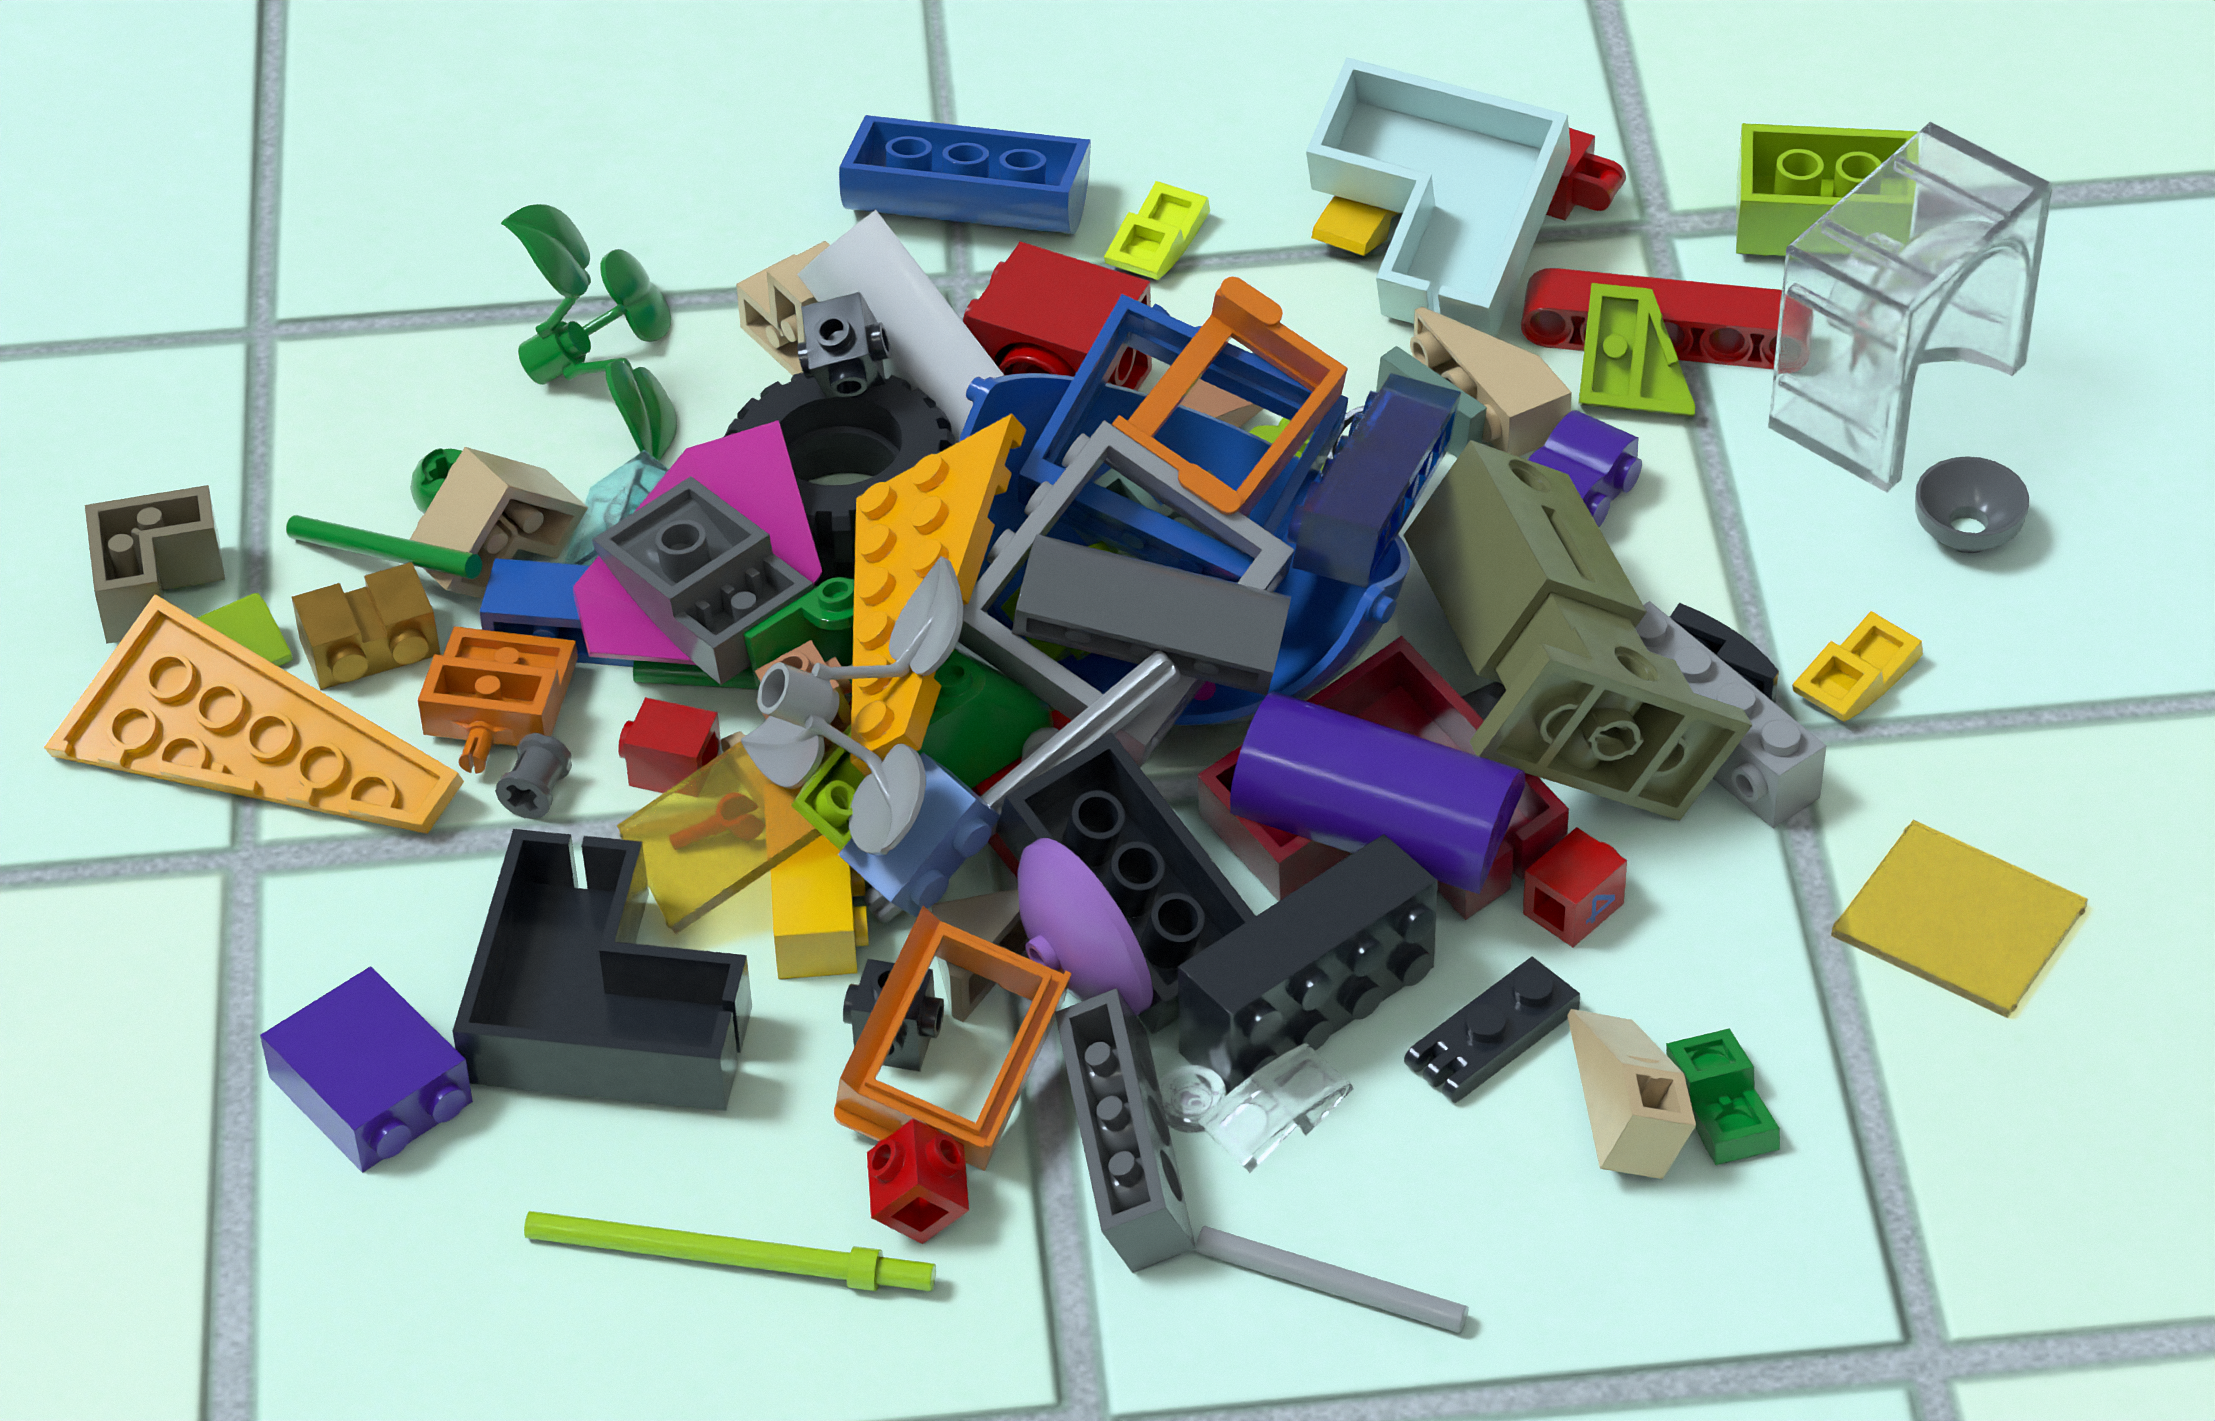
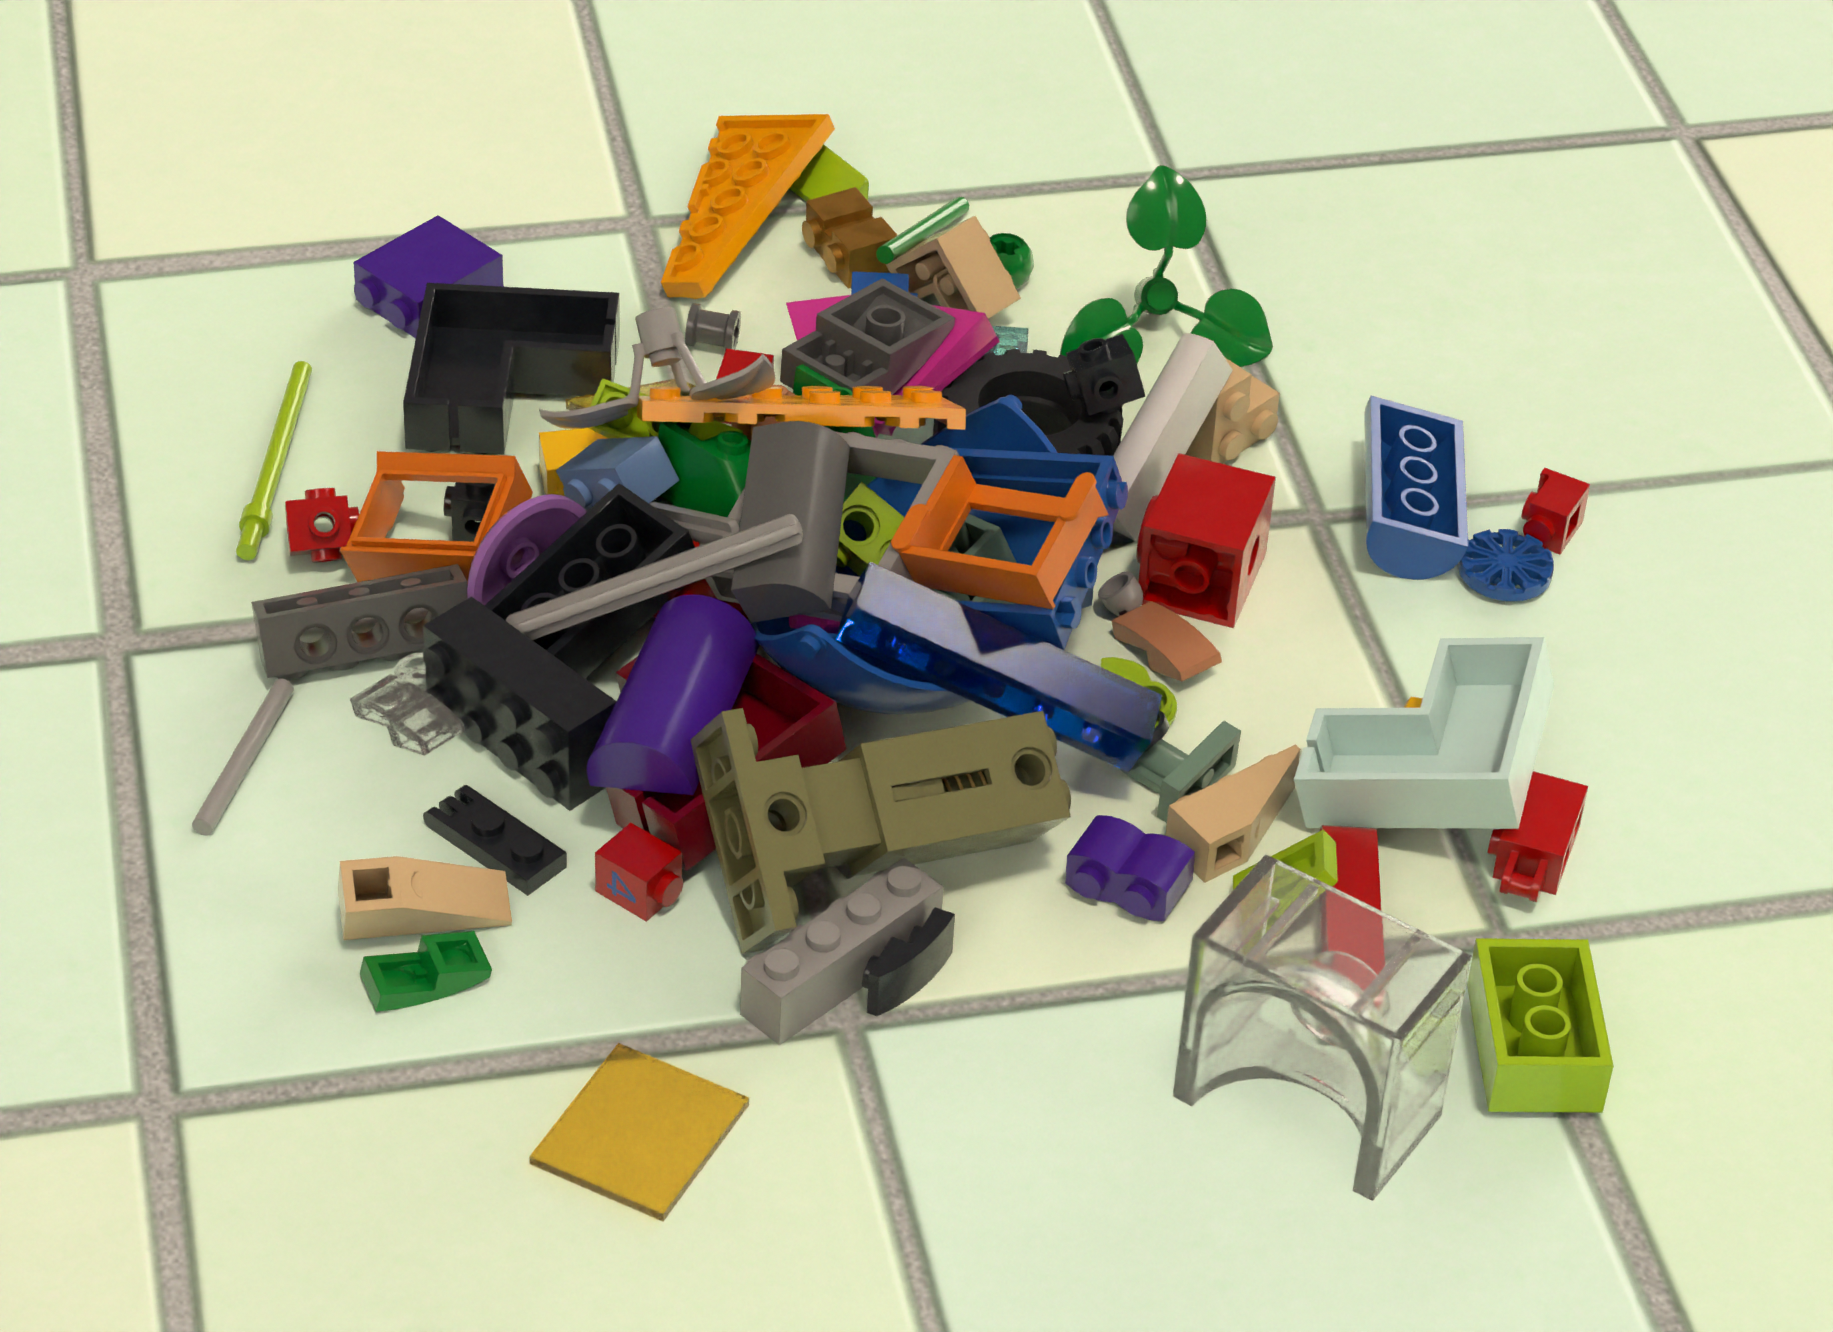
camera: 80 degrees right, 5 degrees down
dark tan brick [84,485,225,644] -> none
orange plate [417,626,578,774] -> none
neon yellow slope [1104,181,1211,280] -> none
yellow slope [1792,611,1923,722] -> none
dark grey piece [1915,456,2029,553] -> none
none -> light grey axle [506,514,804,640]
none -> blue wheel [1458,529,1554,601]
none -> red brick [1521,467,1590,555]

